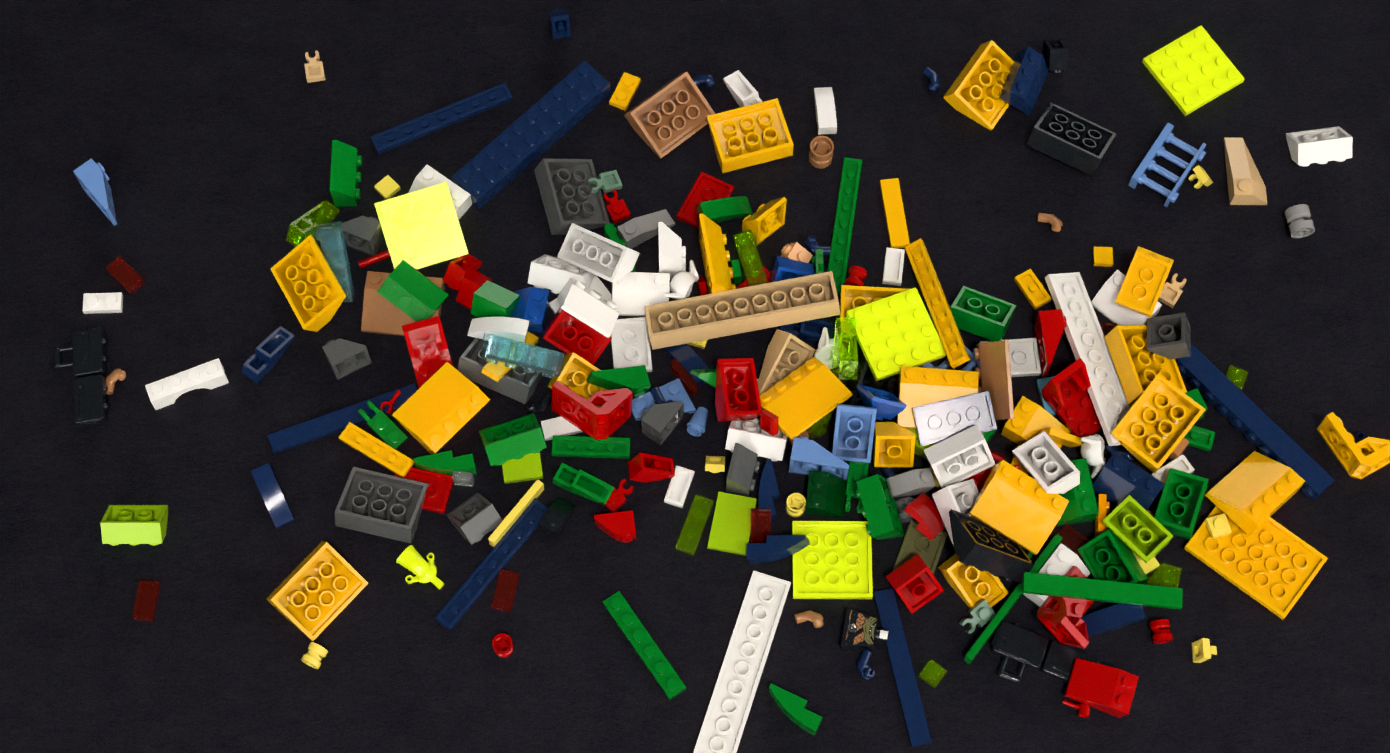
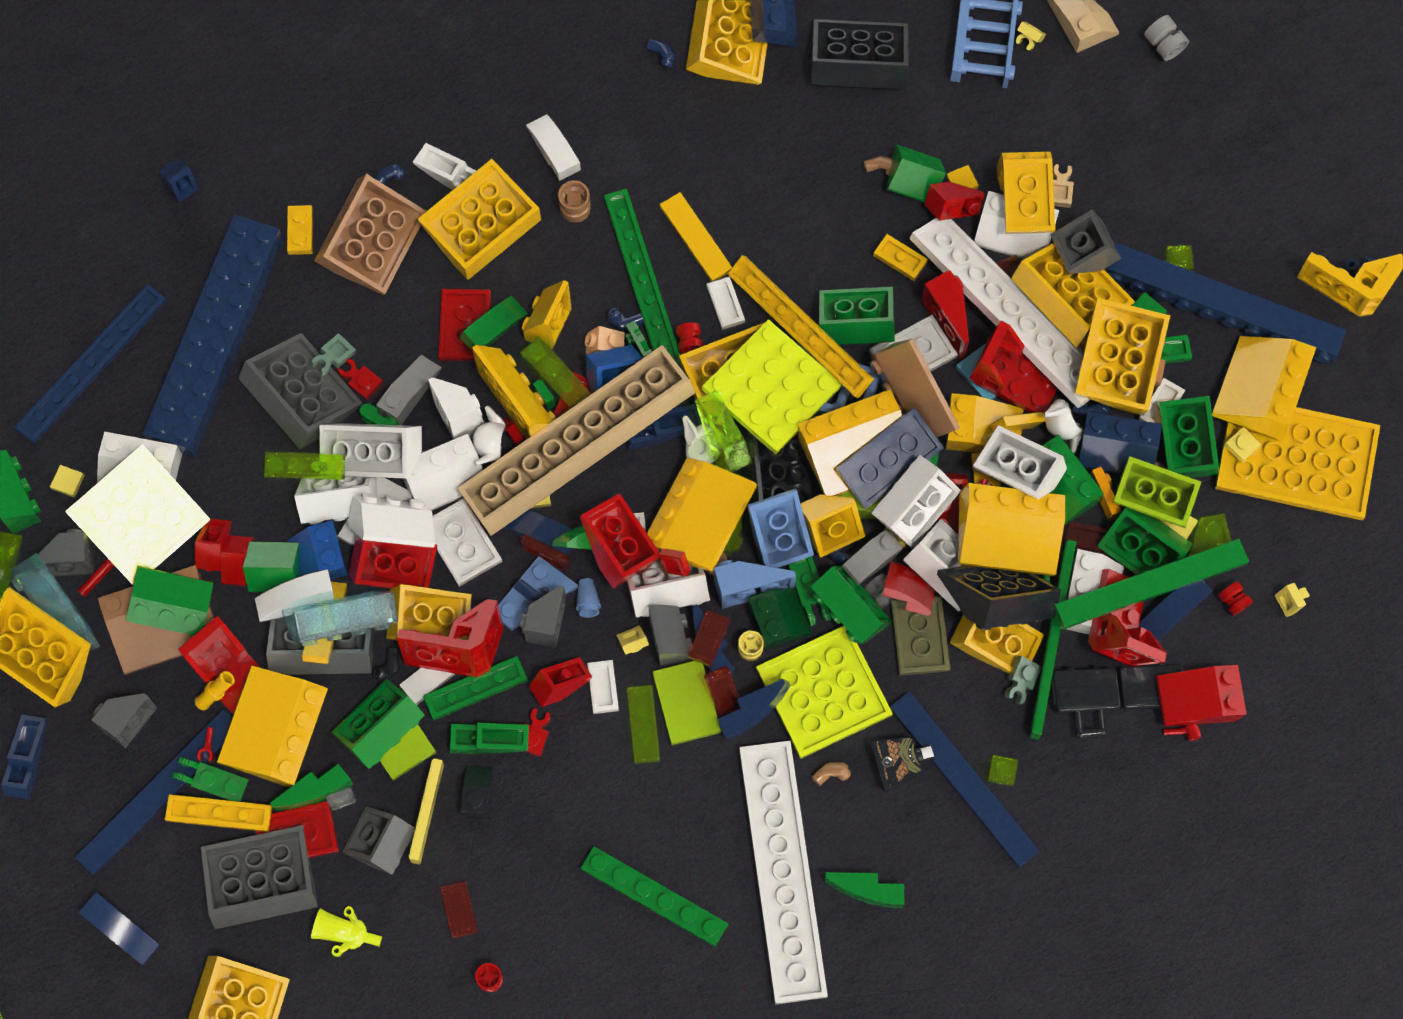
camera: 25 degrees left, 5 degrees up
dark blue tile [435,498,548,632] -> none
green slope [586,365,651,397] -> none
red slope [594,510,636,543] -> none
tan wedge [758,329,816,396] -> none
blue slope [856,384,907,421] -> none
dark blue arm [857,650,875,680] -> none
red slope [886,554,944,614] -> none
none -> yellow pin [195,671,235,710]
none -> clear neon green slope [264,452,345,480]
none -> clear red tile [688,610,731,667]
none -> green slope [886,145,946,203]
none -> red slope [924,181,985,221]

